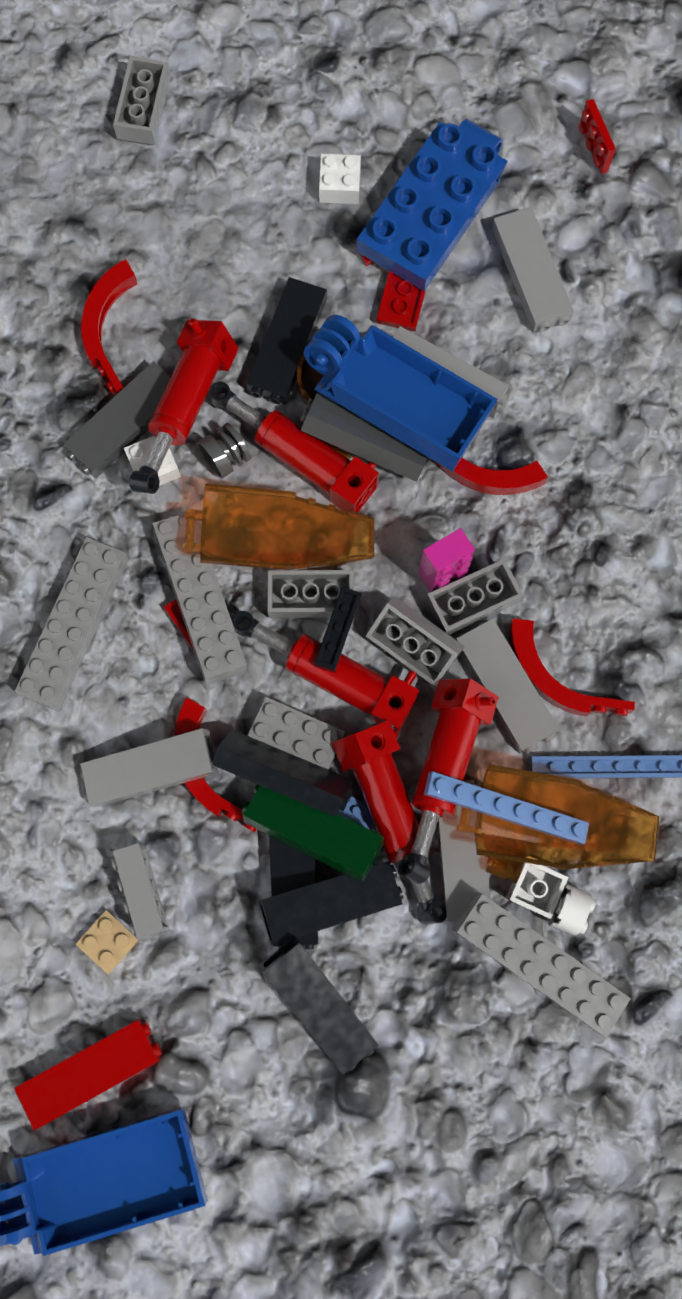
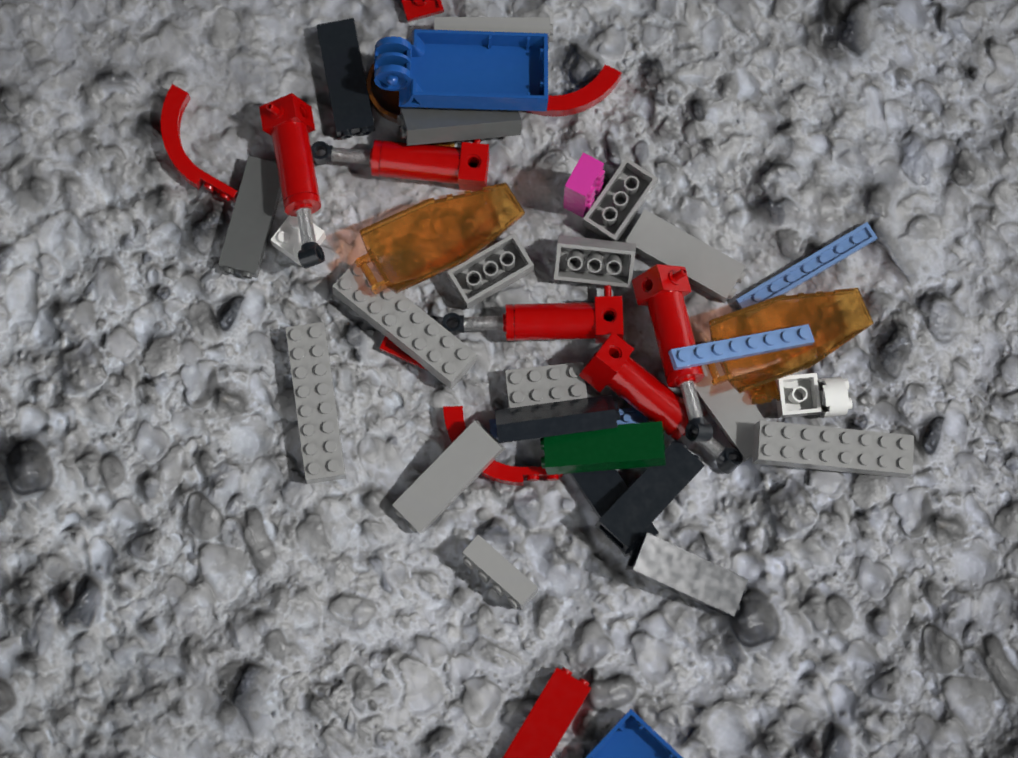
camera: 30 degrees left, 0 degrees up
tan plate [76,910,139,975] -> none
dark grey wheel [197,423,252,479] -> none
black tile [314,586,362,673] -> none
red arch [510,618,635,717] -> none

